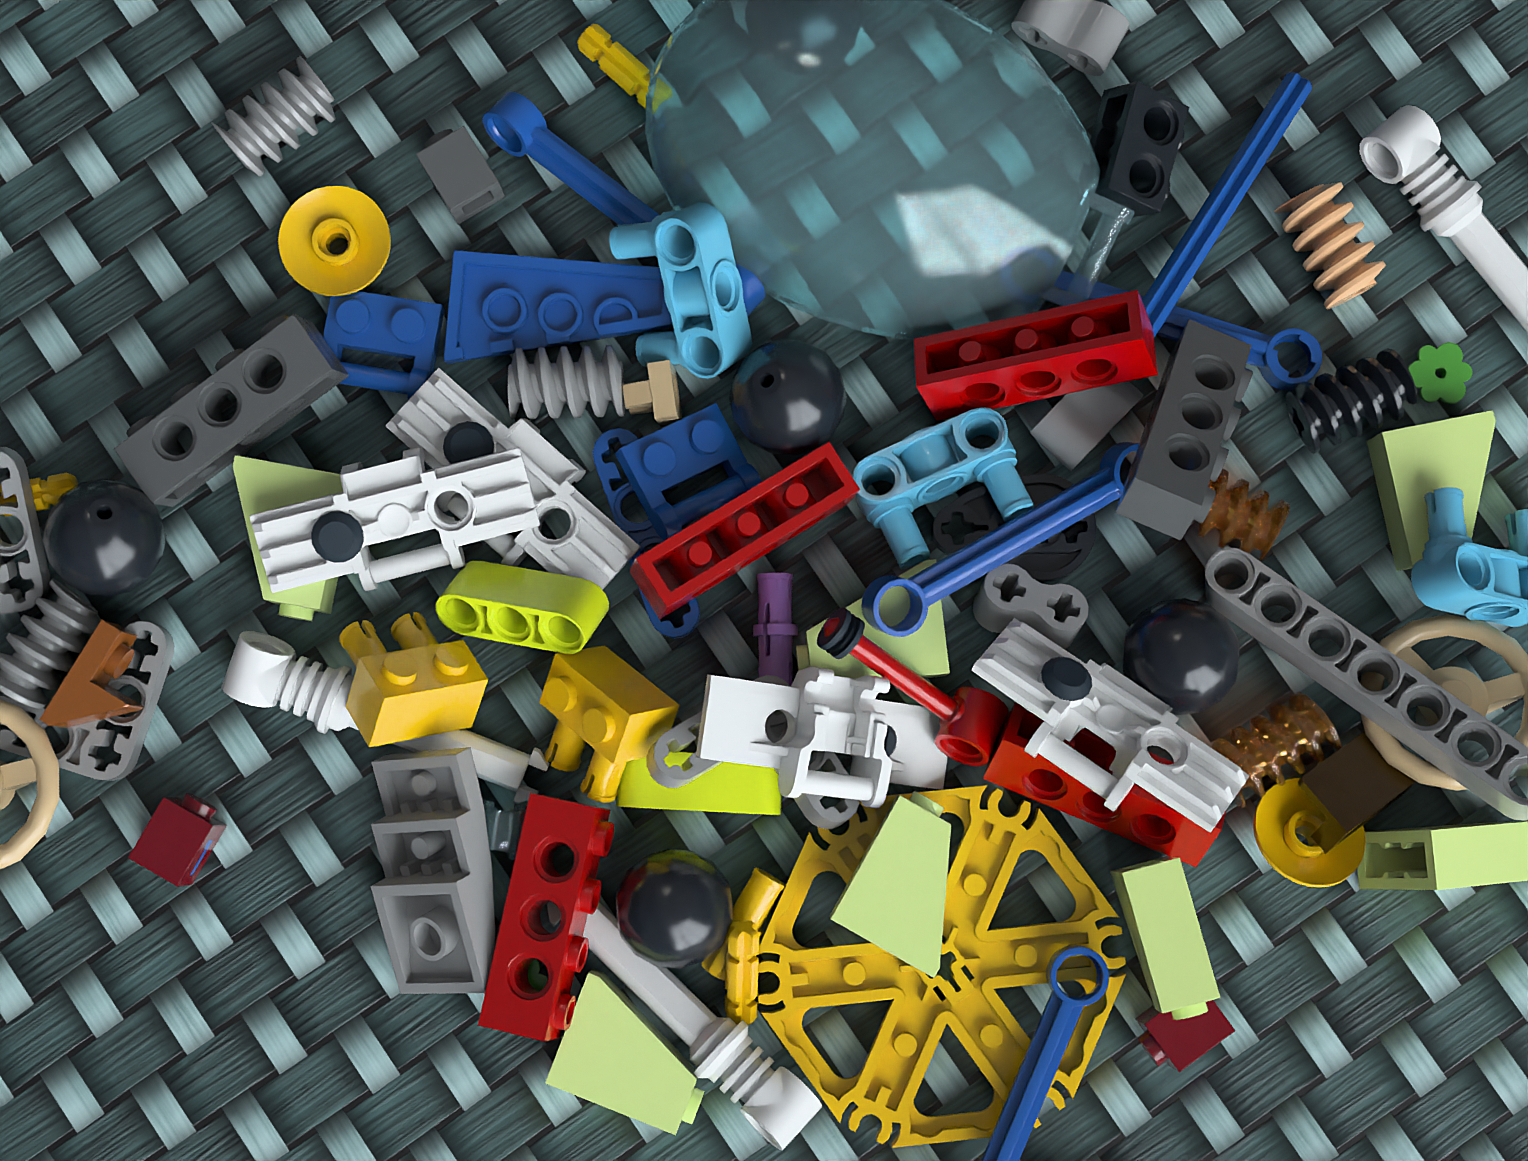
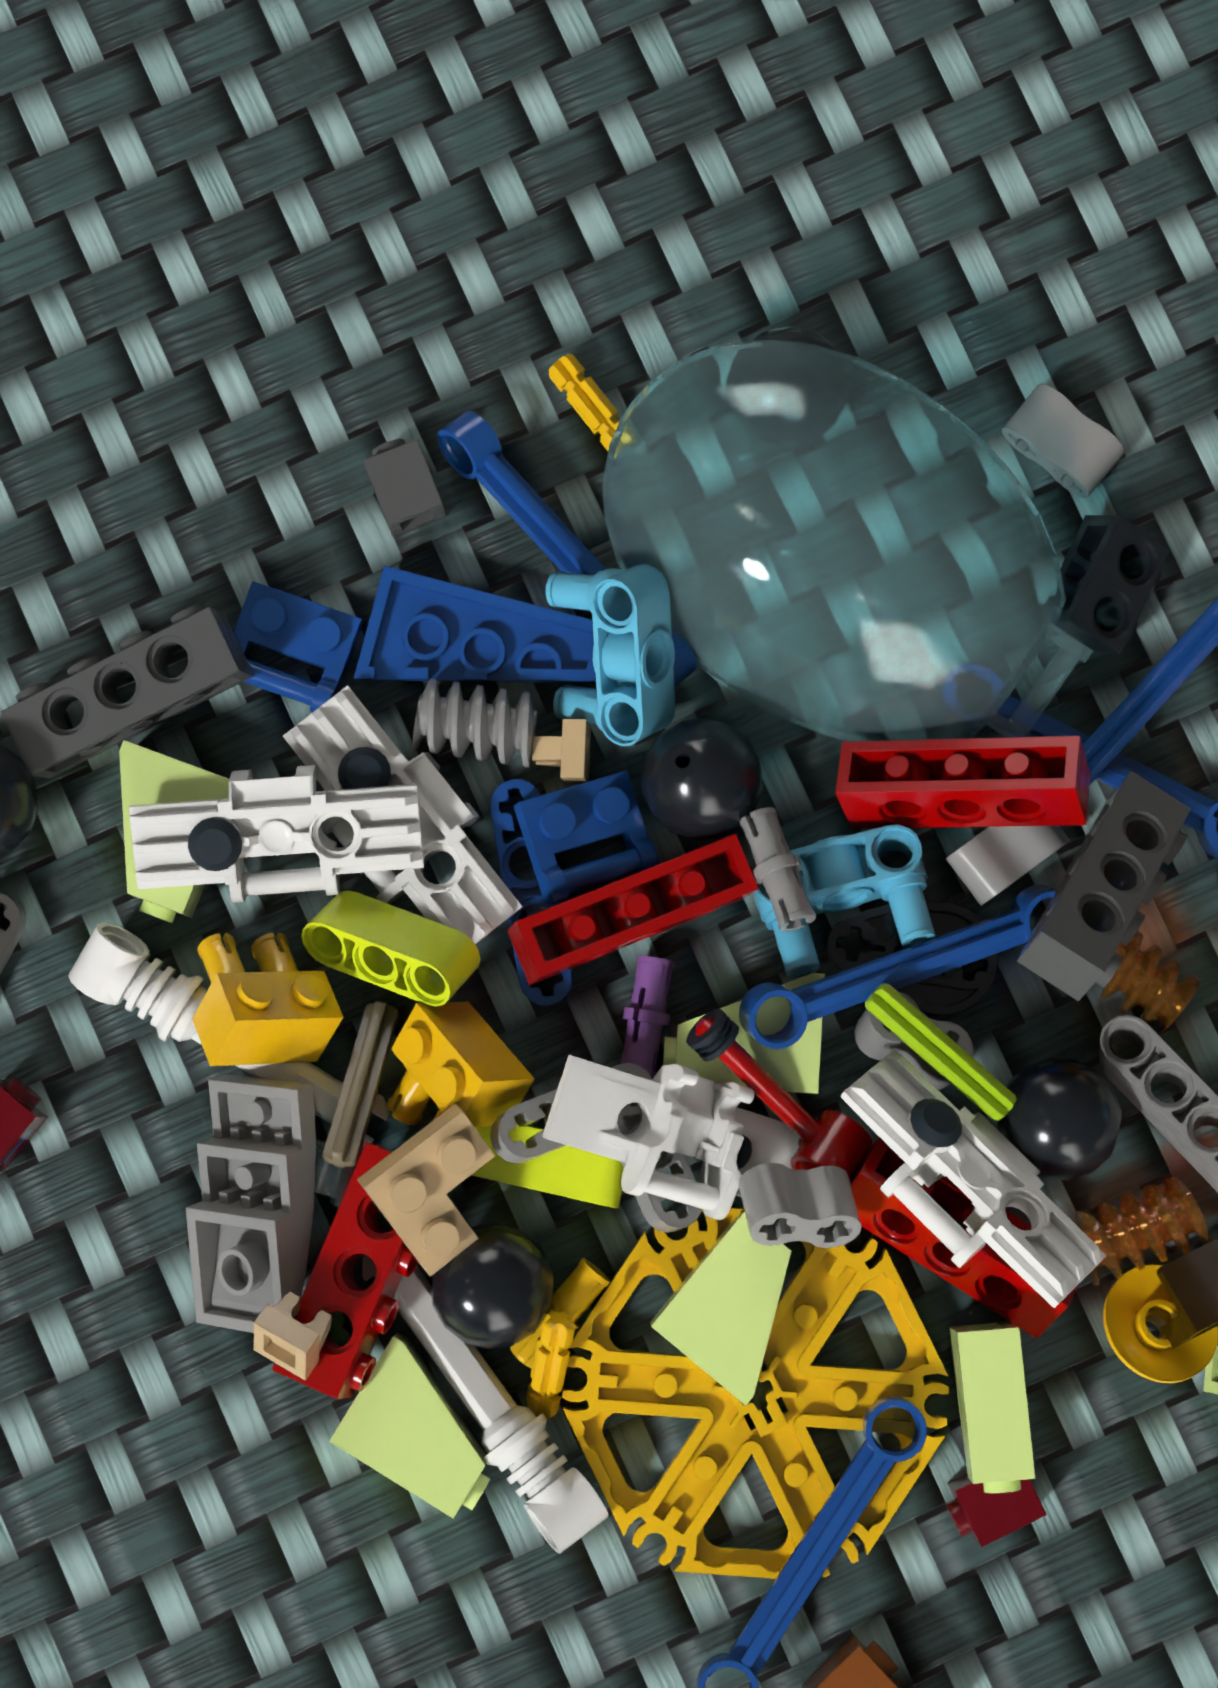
camera: 10 degrees right, 0 degrees up
light grey piece [211,56,336,176] -> none
yellow dish [278,186,391,296] -> none
none -> tan tile [254,1292,331,1380]
none -> dark tan axle [323,1001,399,1169]
none -> tan plate [357,1104,495,1277]
none -> light grey axle [739,1163,862,1248]
none -> light grey pin [740,807,816,932]
none -> lime axle [865,983,1017,1121]

